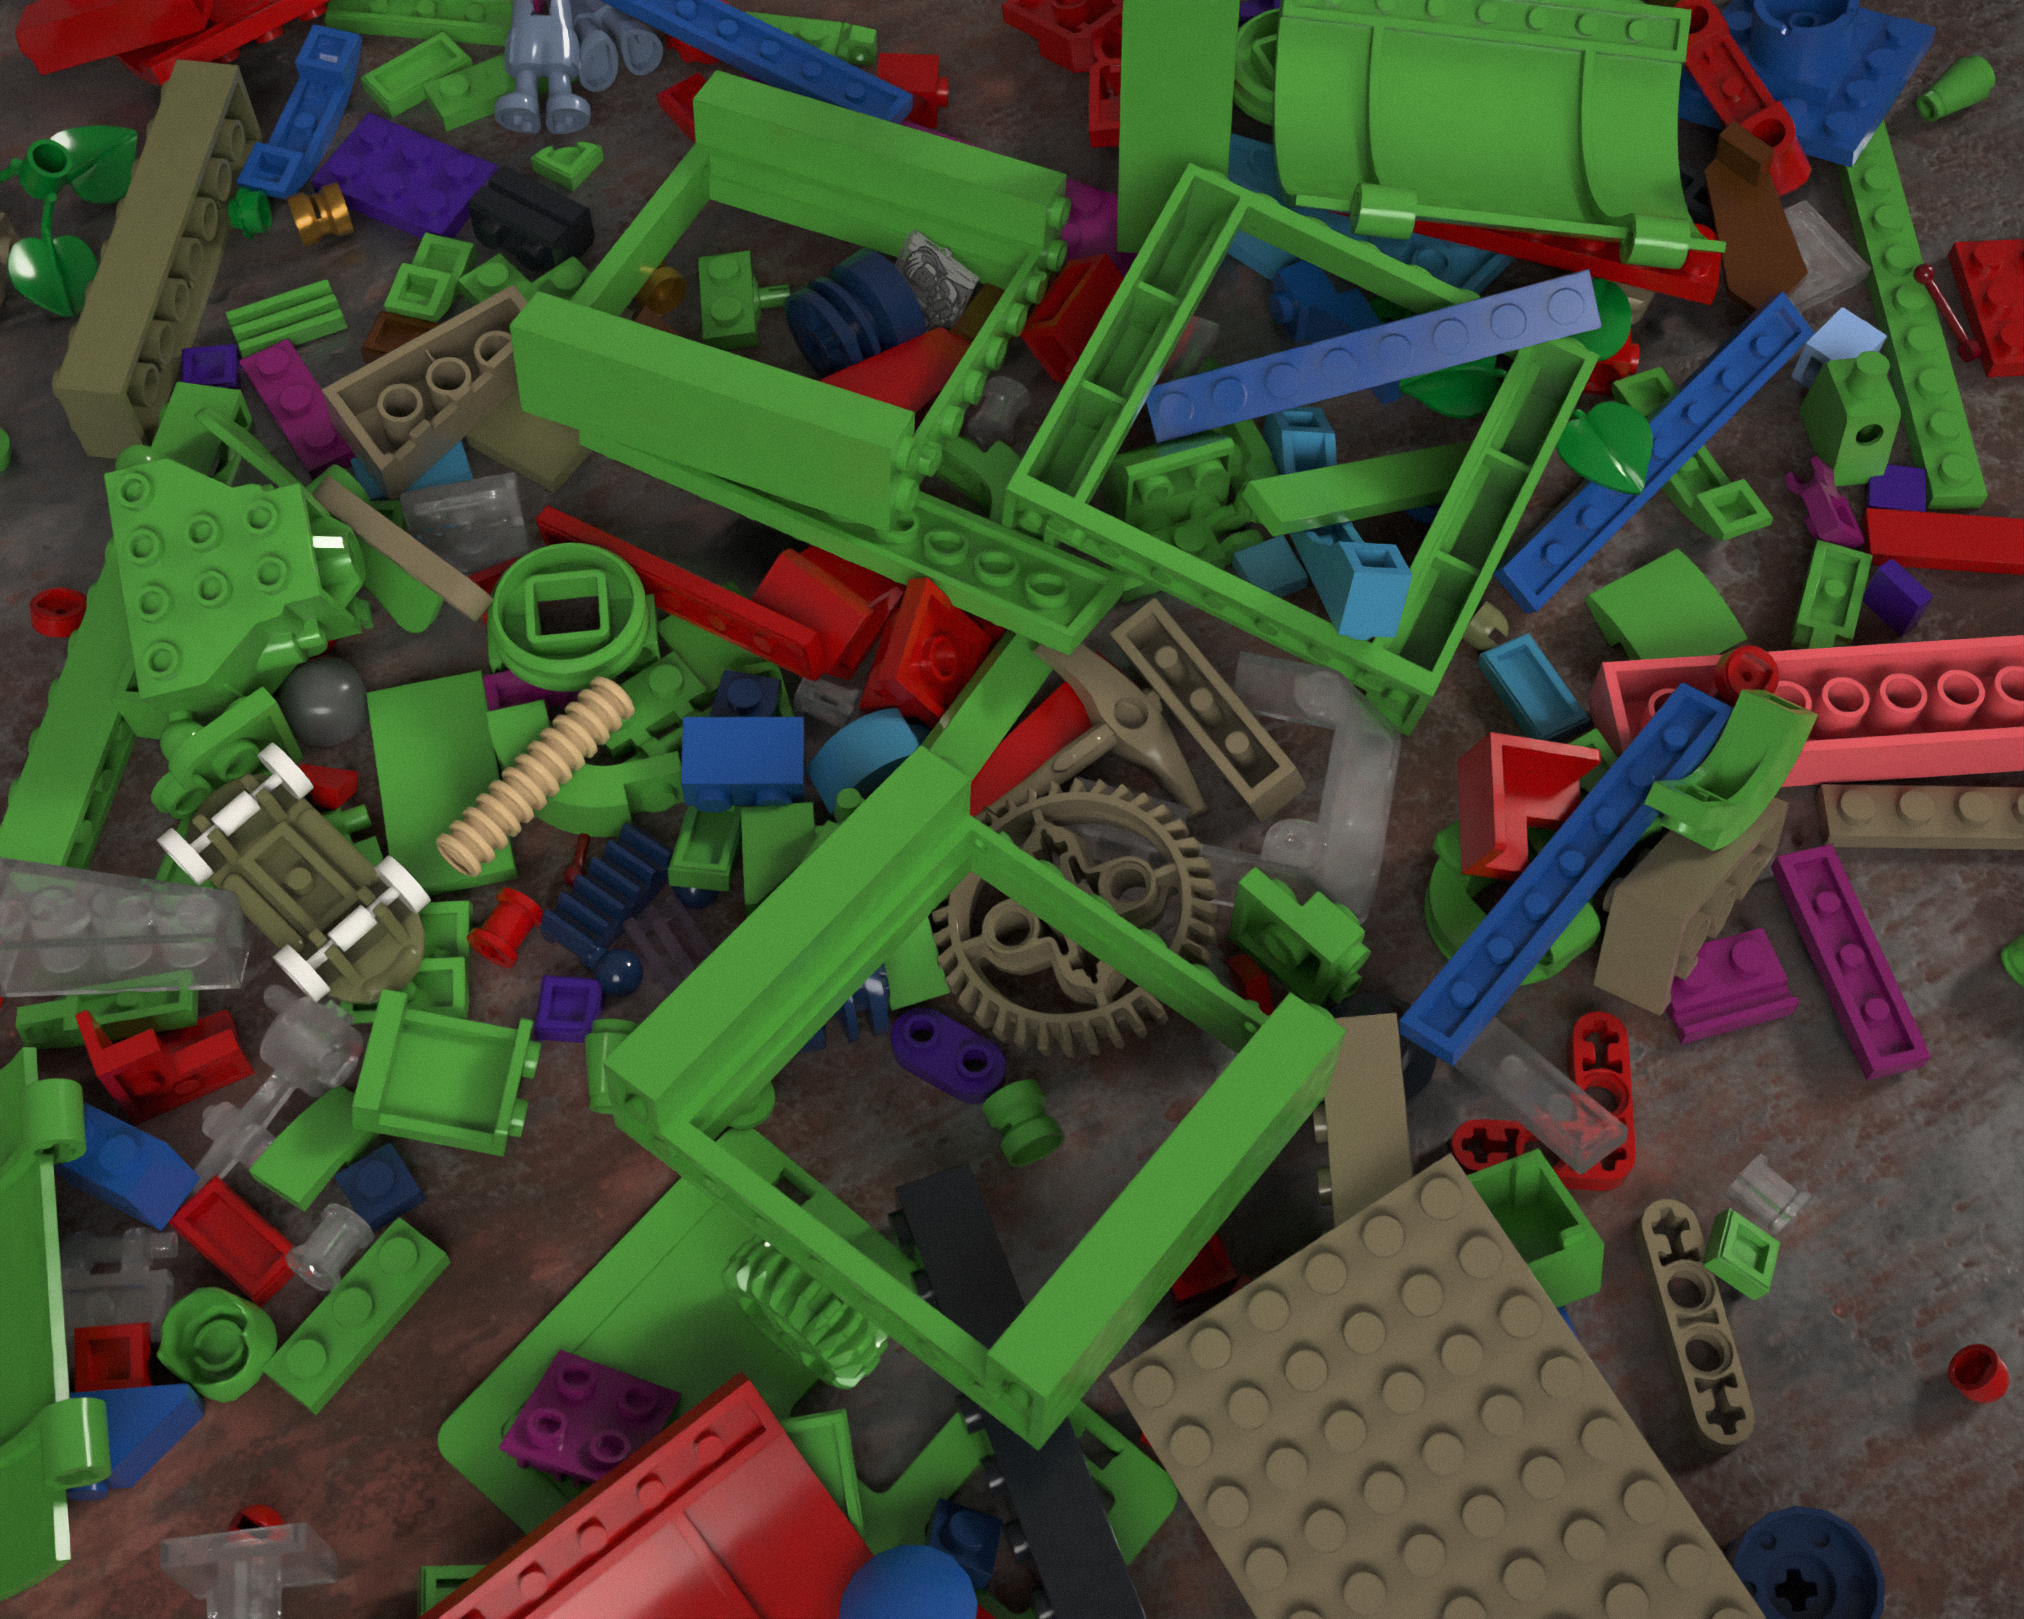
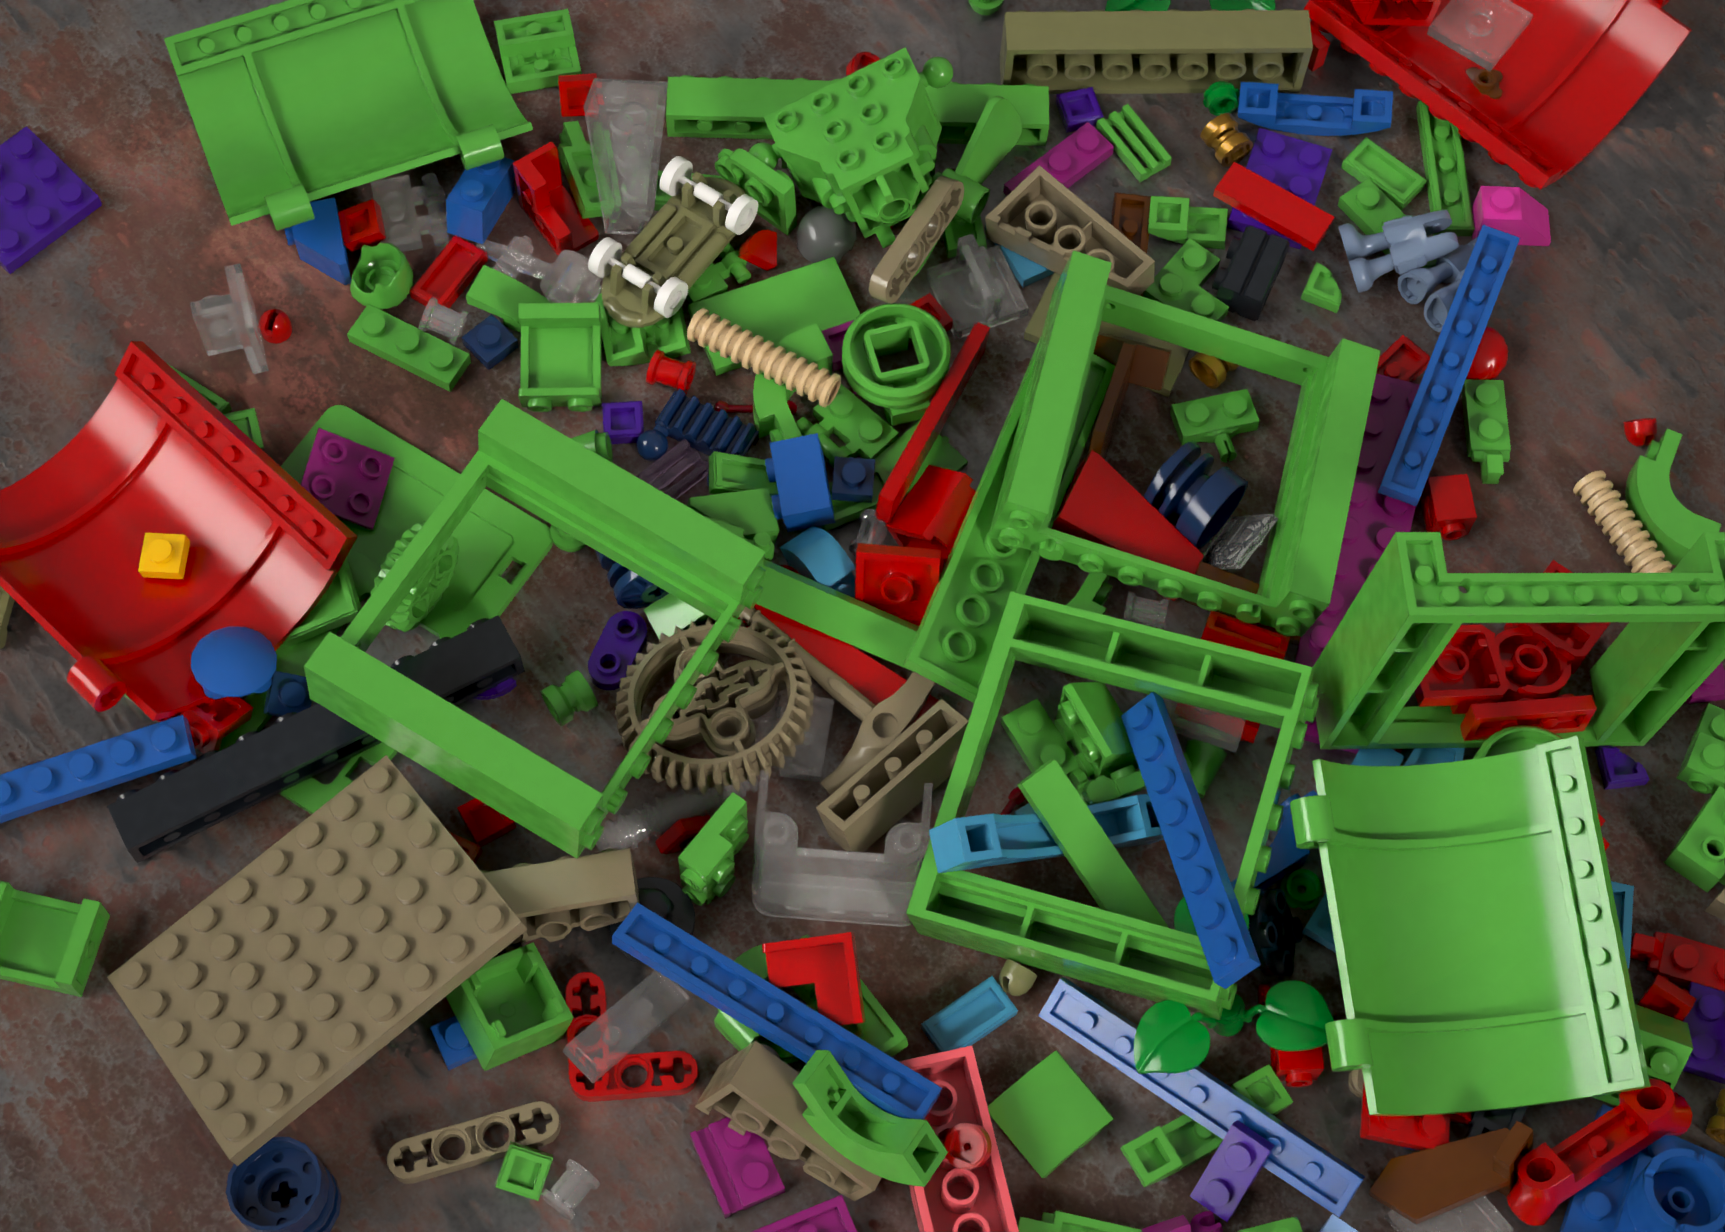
camera: 80 degrees right, 5 degrees up
none -> dark purple plate [1190,1120,1275,1222]
none -> red tile [1213,162,1335,252]

